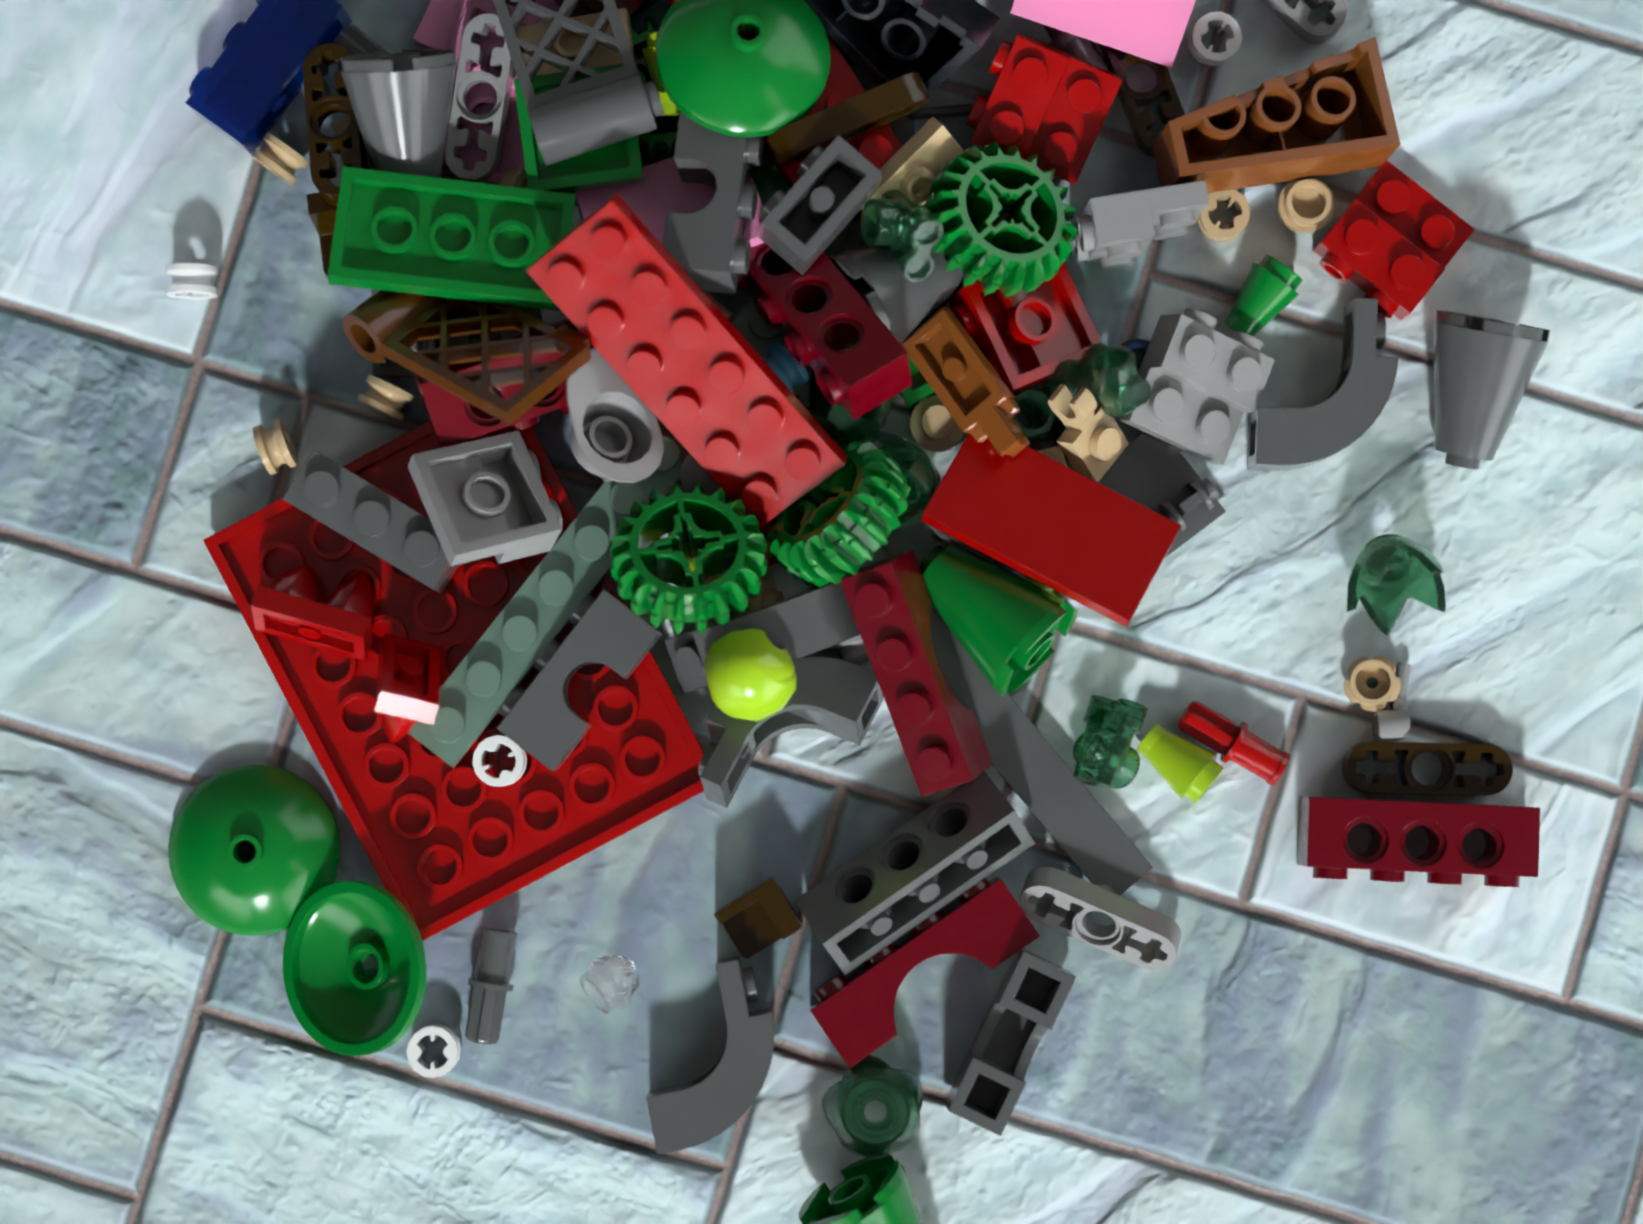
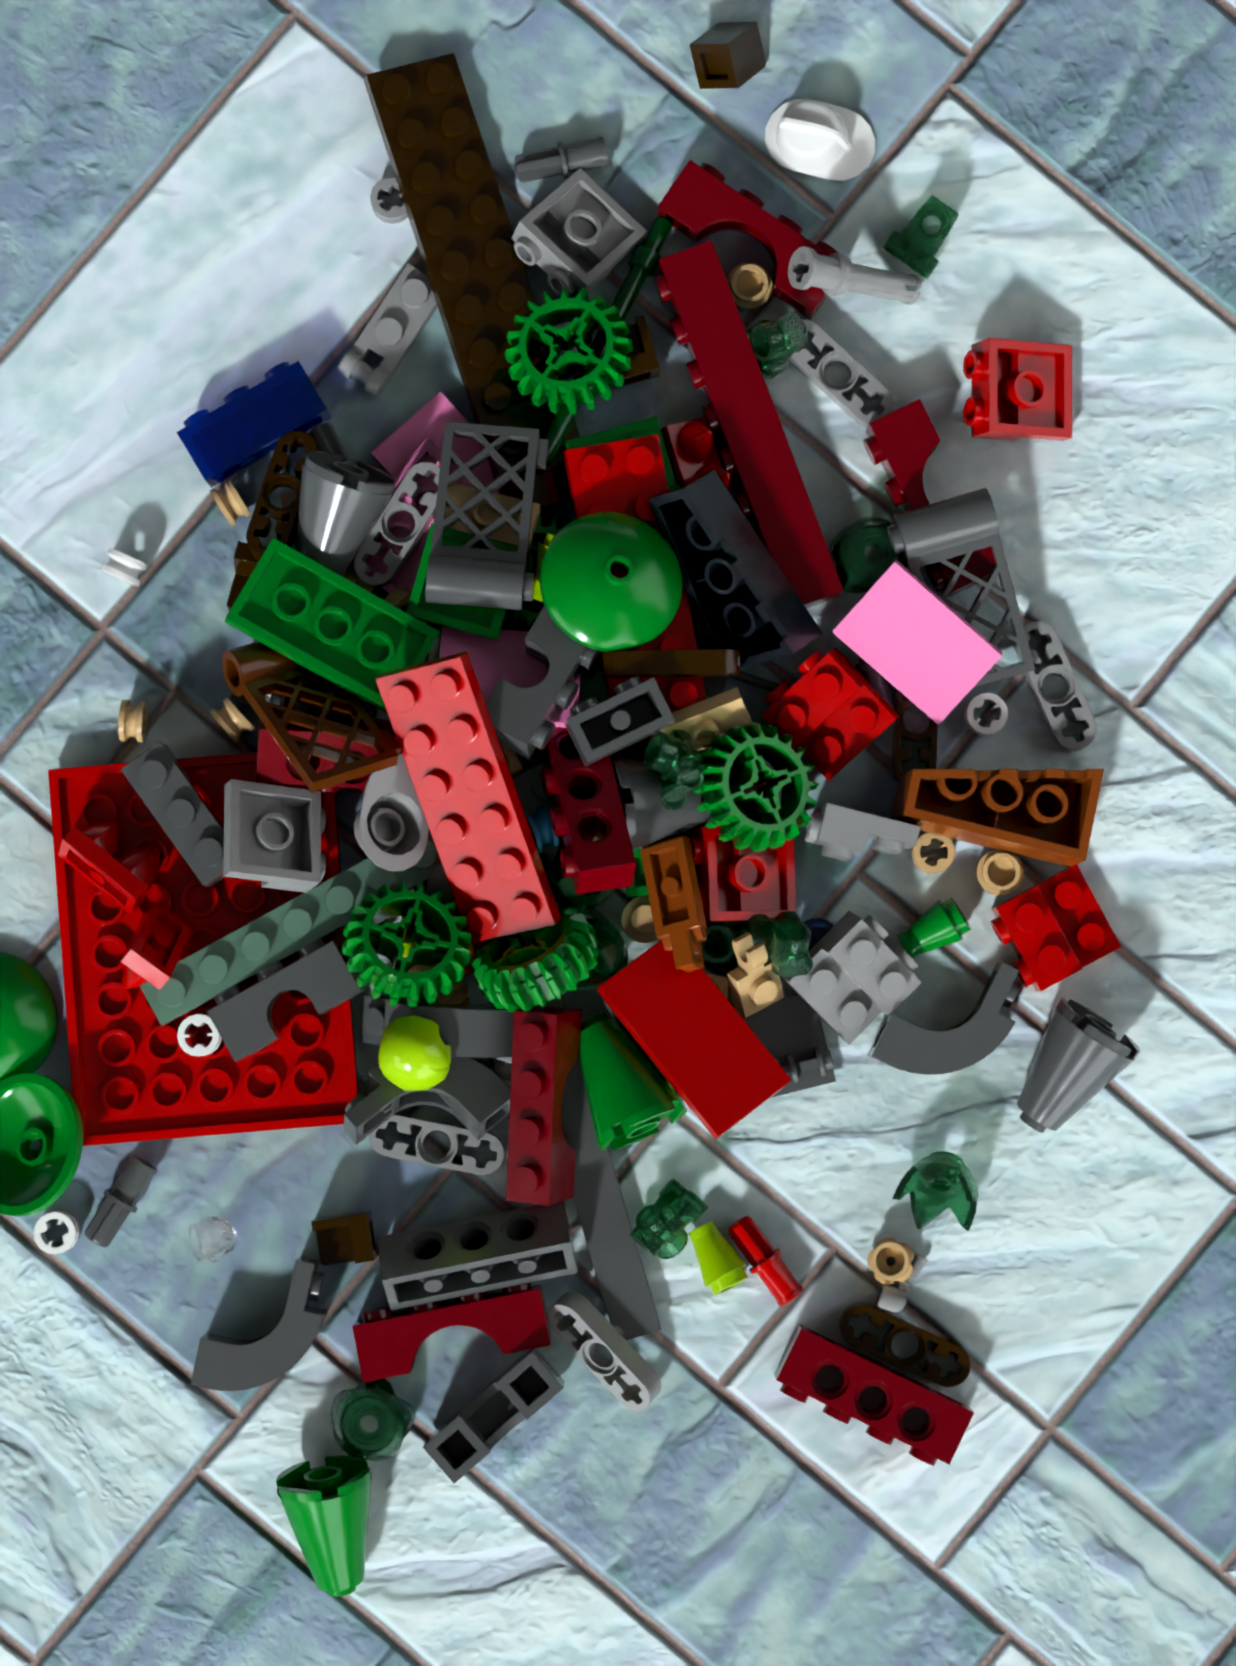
camera: 30 degrees right, 0 degrees up
none -> light grey beam [369,1114,505,1175]

